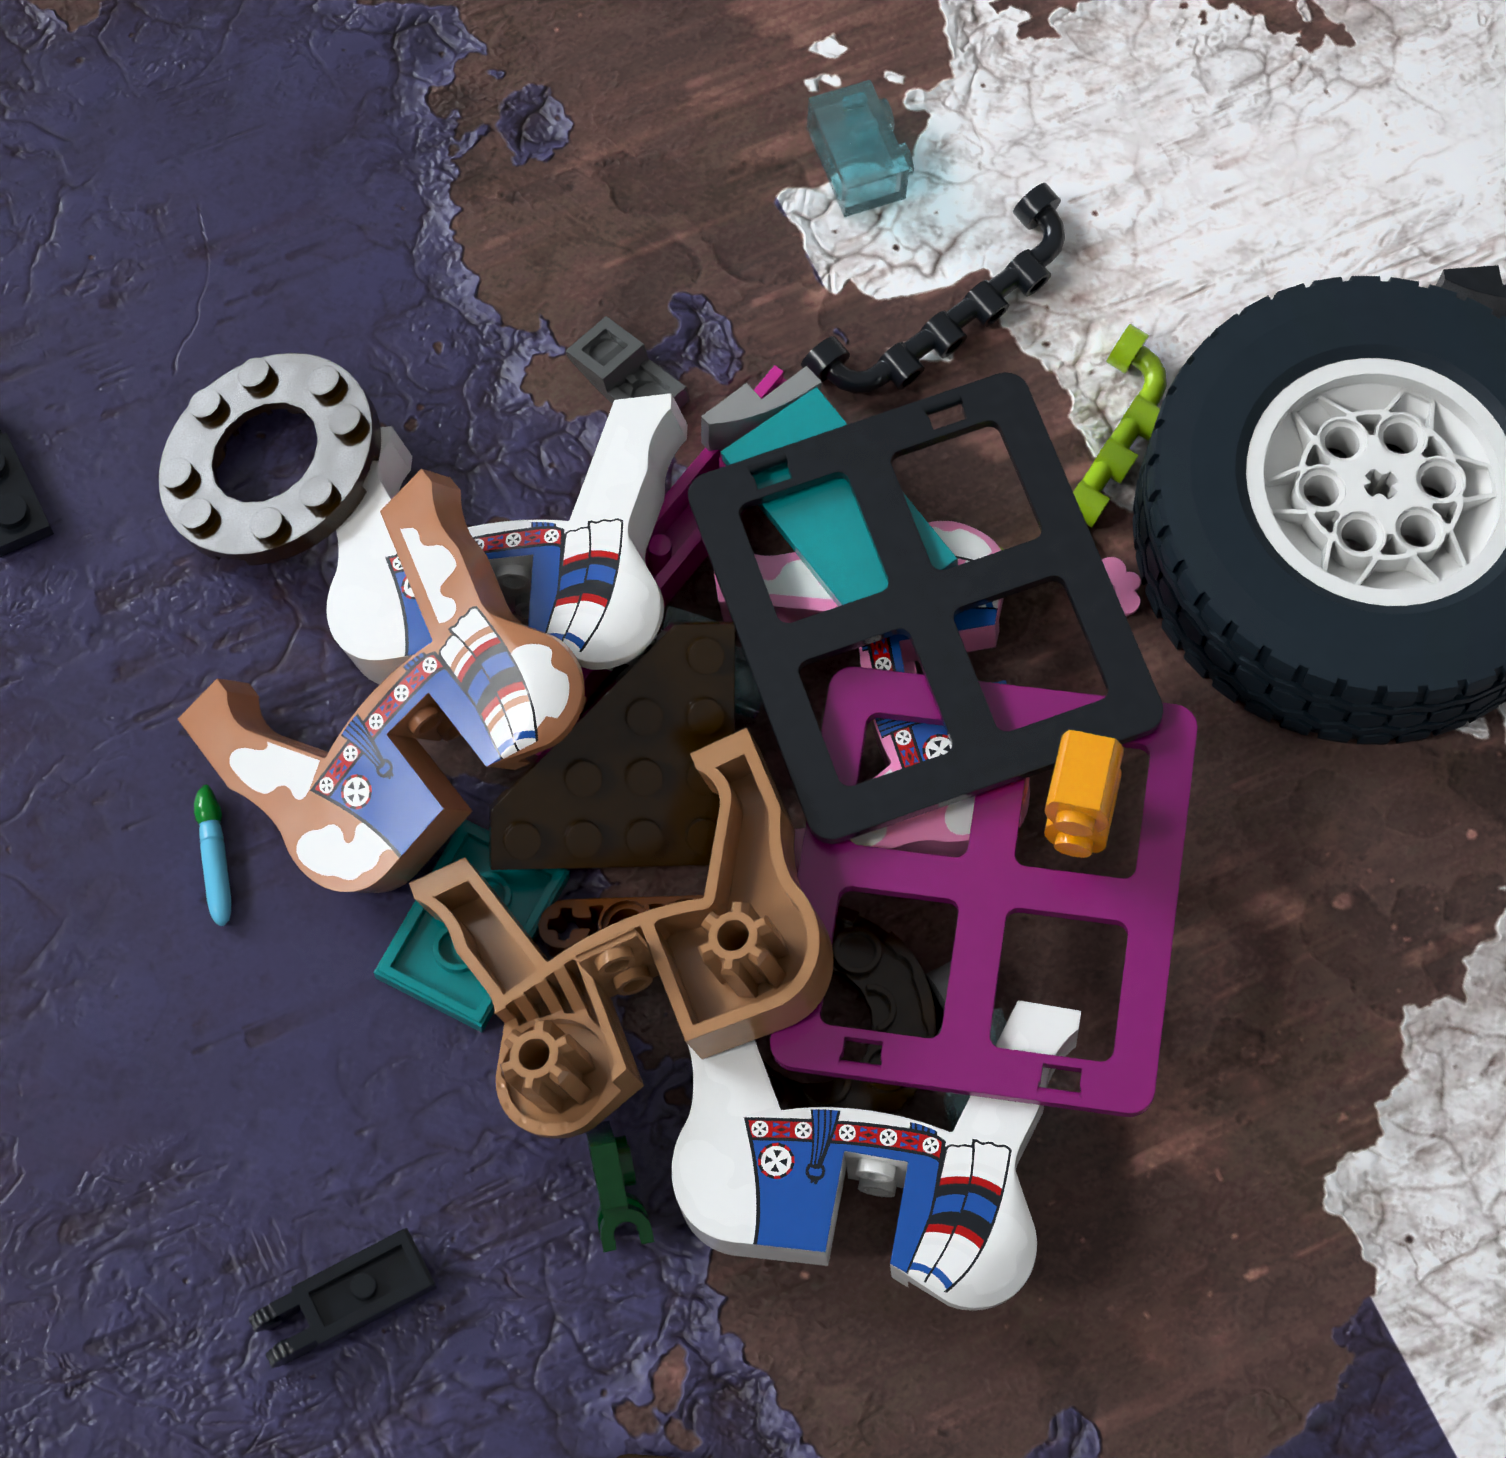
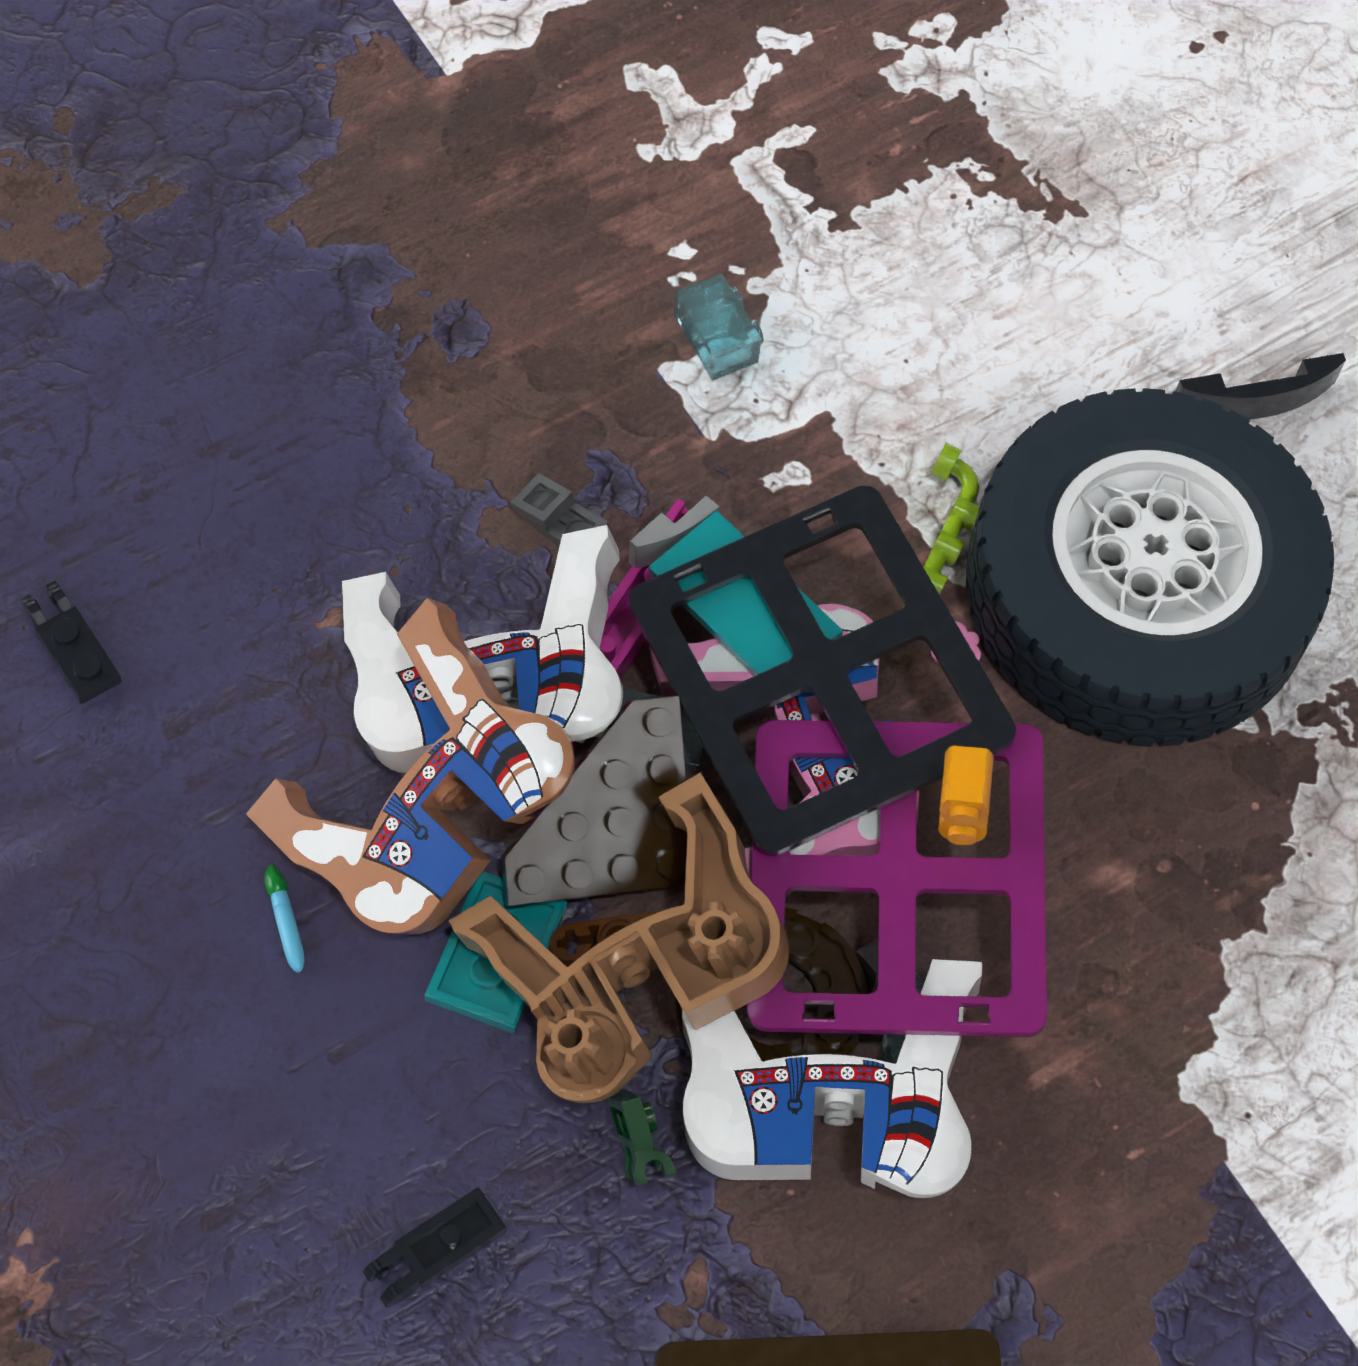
camera: 10 degrees left, 5 degrees down
plate [159,353,381,566] -> none
black bar [801,183,1065,394] -> none

